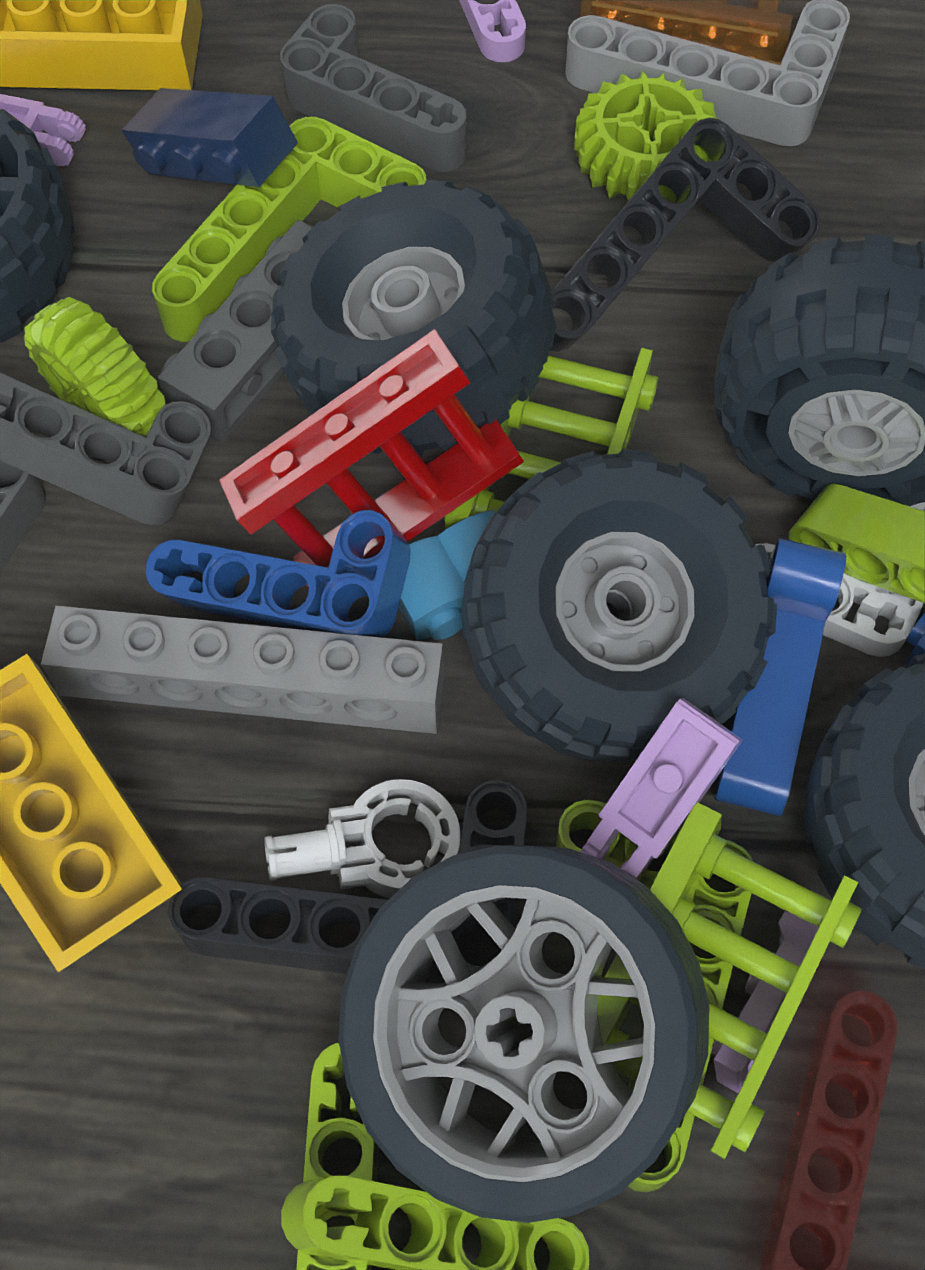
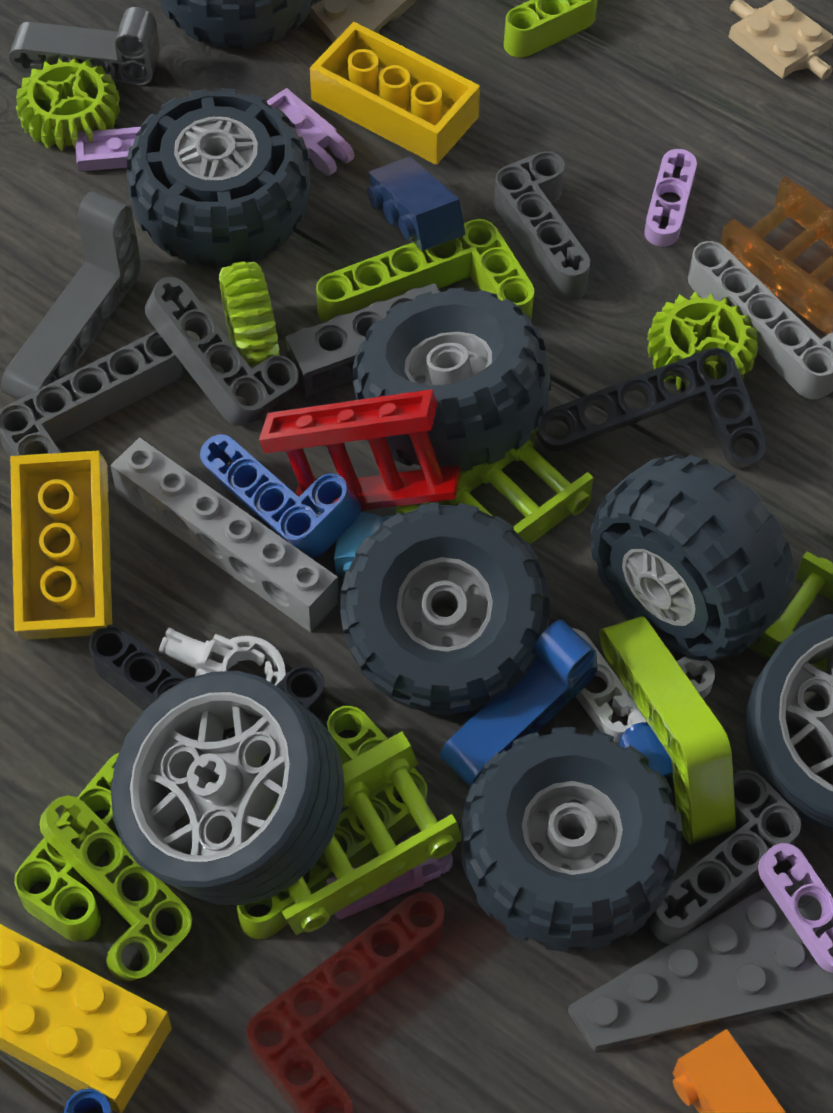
camera: 30 degrees right, 5 degrees down
lavender hinge [581,698,743,881] -> none

